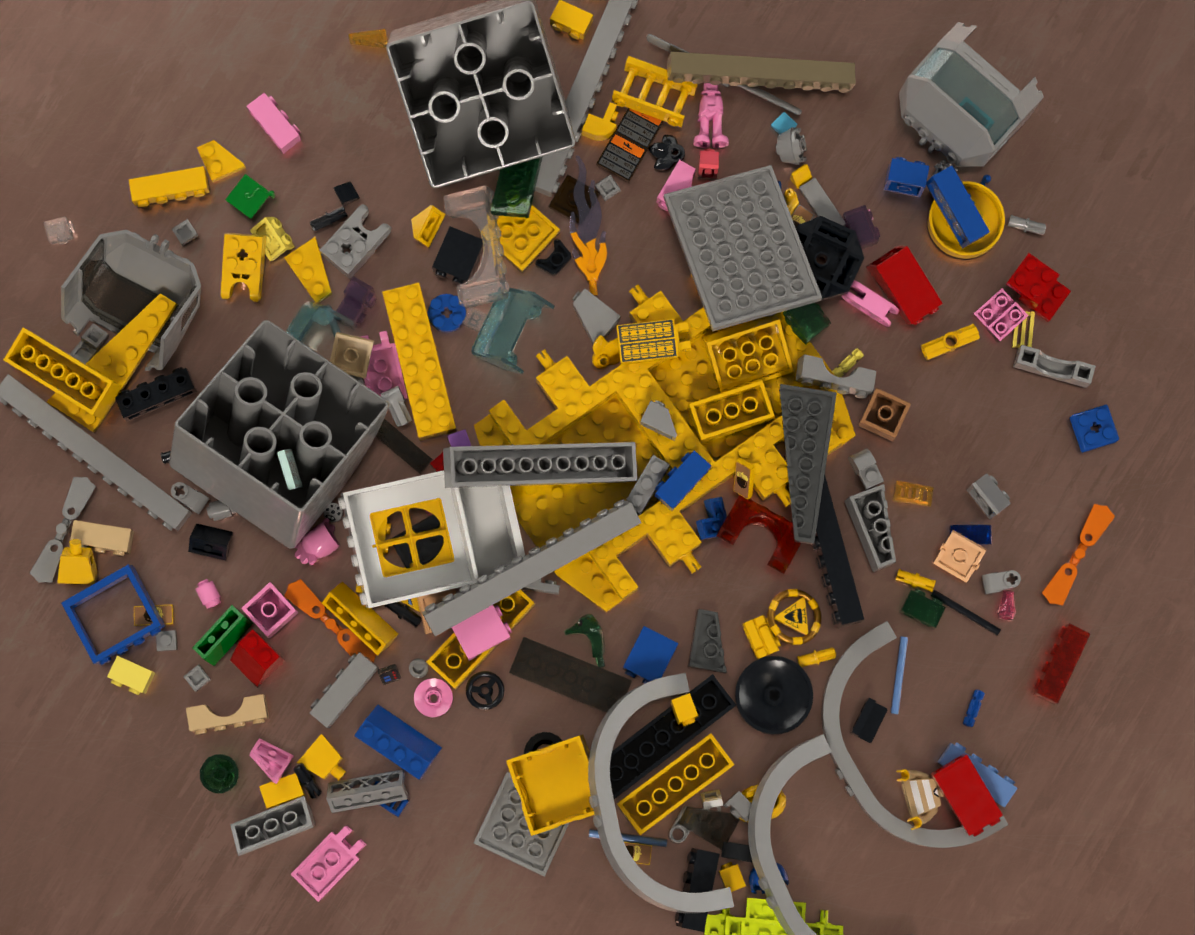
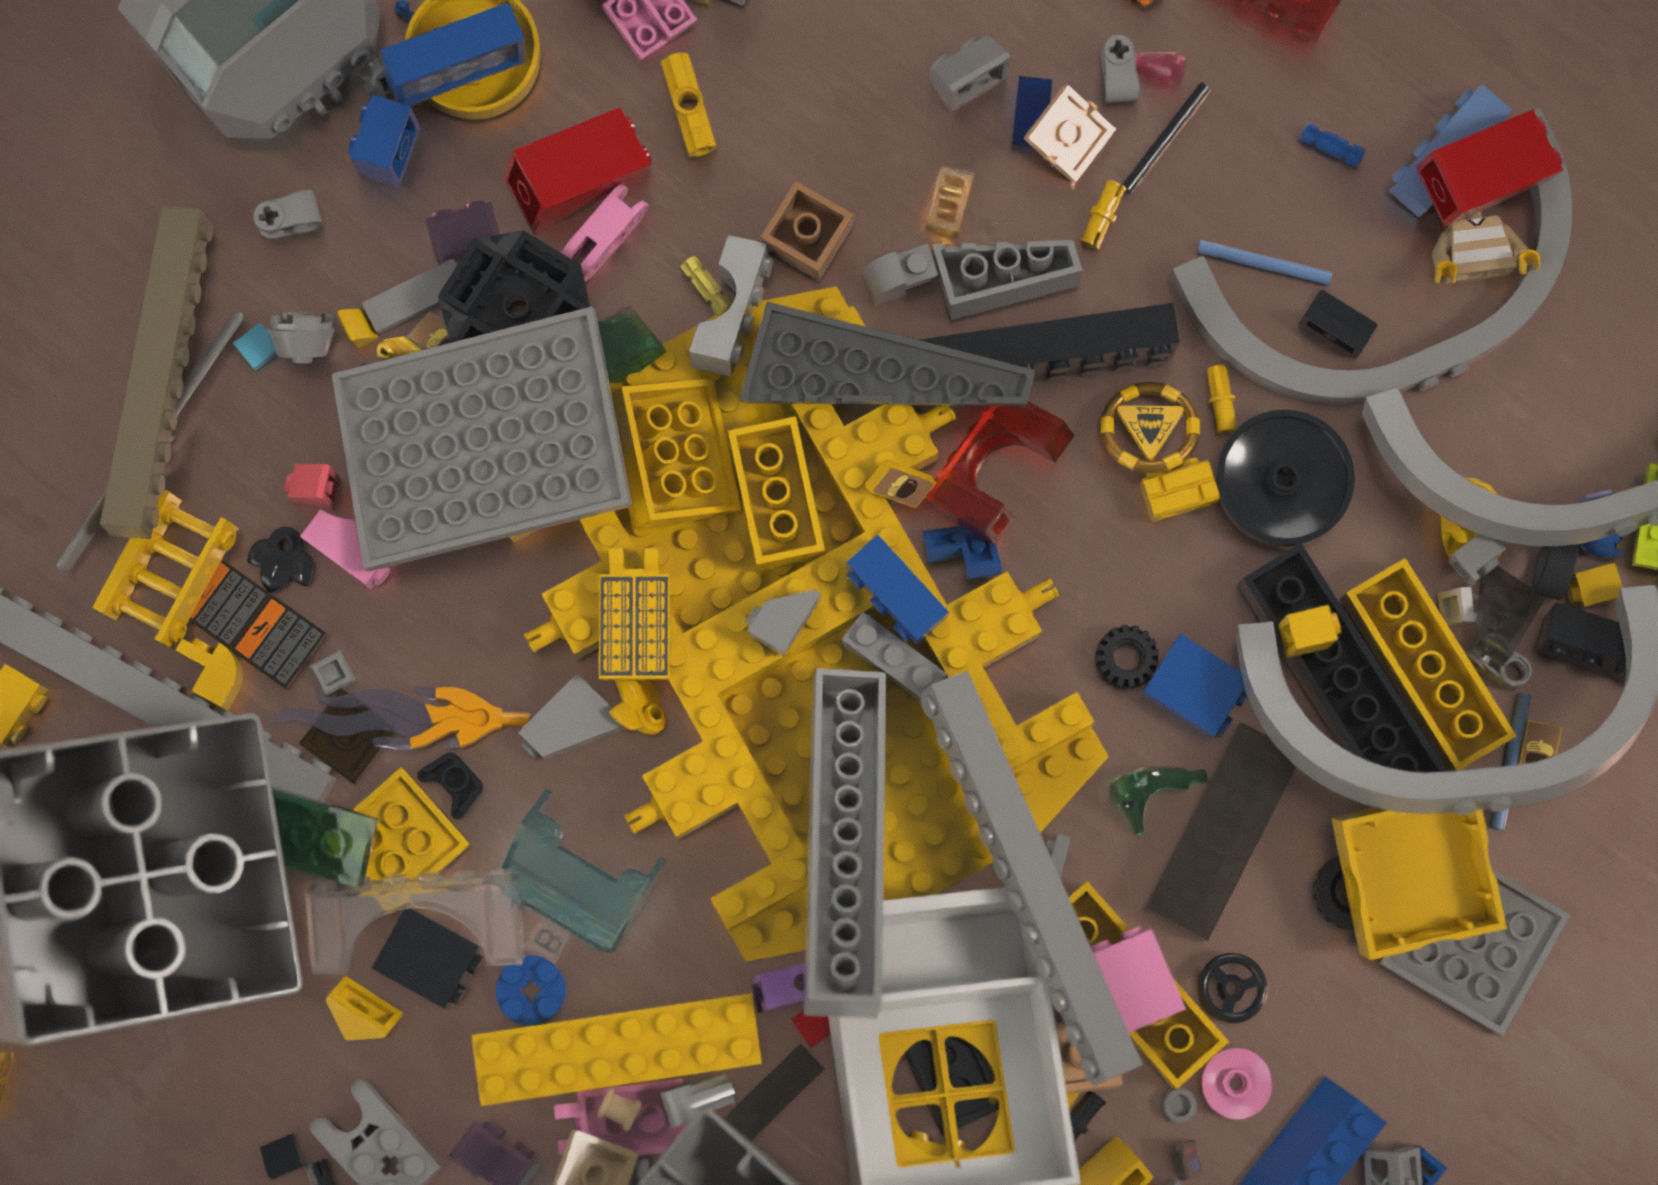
camera: 80 degrees left, 0 degrees up
dark grey wing [688,609,727,673] -> none
bright pink piece [693,83,729,148] -> none
clear green brick [899,589,946,629] -> none
none -> light grey piece [253,190,323,240]
none -> tan bush [596,1087,642,1131]
none -> black tyre [1095,624,1159,690]

